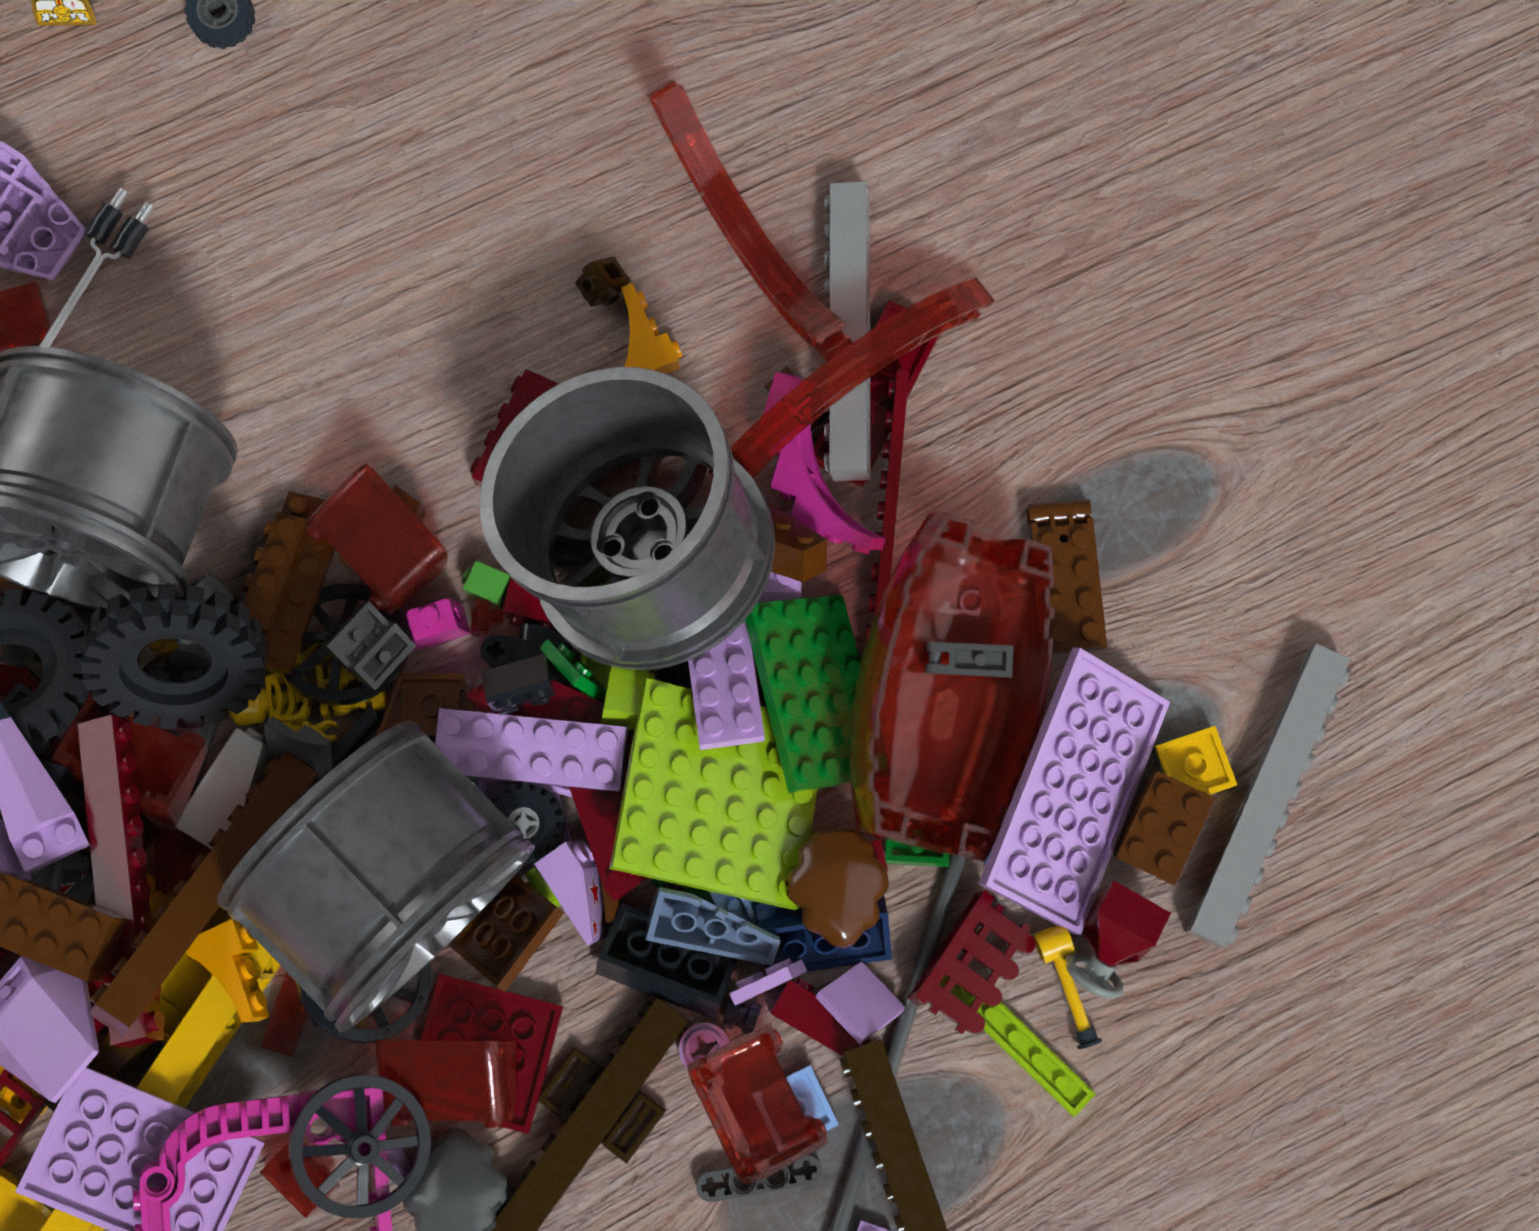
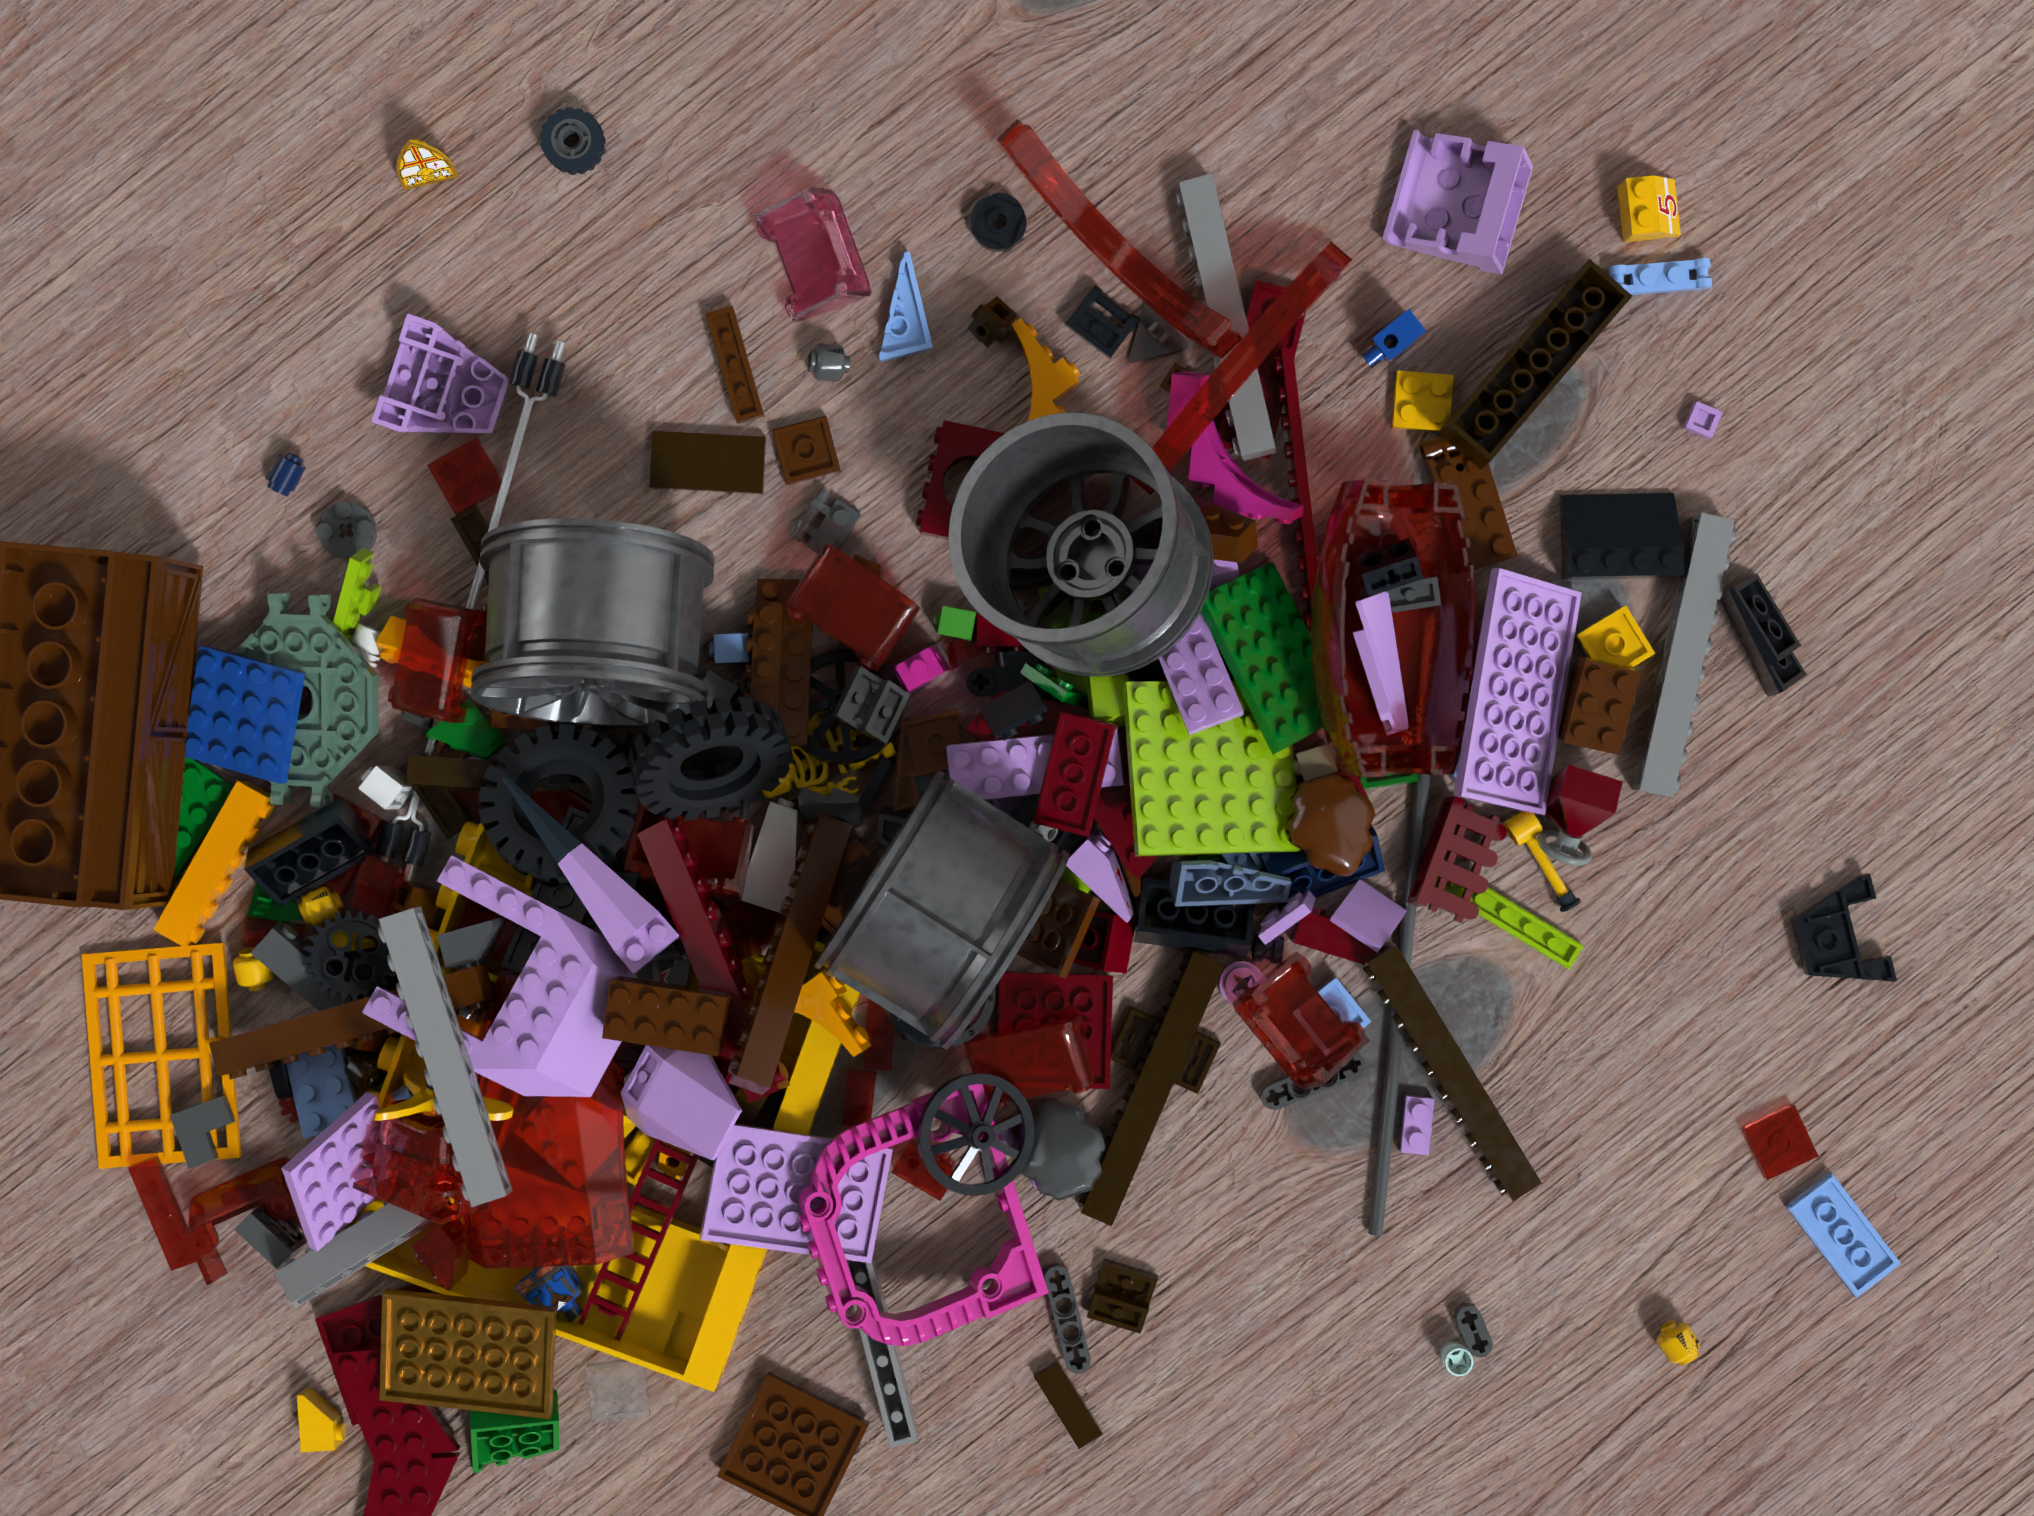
camera: 20 degrees left, 10 degrees up
none -> dark brown tile [649,431,766,494]
none -> reddish brown plate [705,306,765,424]
none -> light blue brick [709,633,752,664]
none -> clear pink windscreen [754,186,872,322]
none -> reddish brown tile [772,416,841,485]
none -> dark grey plate [790,489,862,562]
none -> dark grey head [808,343,850,382]
none -> clear red plate [842,1068,877,1127]
none -> light blue wing [879,251,933,362]
none -> black plate [970,193,1027,252]
none -> dark red tile [1033,710,1117,837]
none -> black plate [1065,285,1141,359]
none -> dark red slope [1073,909,1137,974]
none -> dark grey piece [1129,303,1189,363]
none -> dark tan brick [1292,744,1338,781]
none -> lavender wedge [1353,591,1409,735]
none -> black brick [1354,538,1424,597]
none -> blue torso [1361,309,1427,368]
none -> lavender panel [1383,130,1533,275]
none -> yellow plate [1391,370,1454,432]
none -> dark brown brick [1438,259,1632,470]
none -> black slope [1560,493,1684,580]
none -> light blue plate [1608,258,1712,295]
none -> yellow slope [1617,175,1681,243]
none -> lavender tile [1683,401,1723,440]
none -> black slope [1720,573,1807,697]
none -> black wing [1791,873,1897,982]

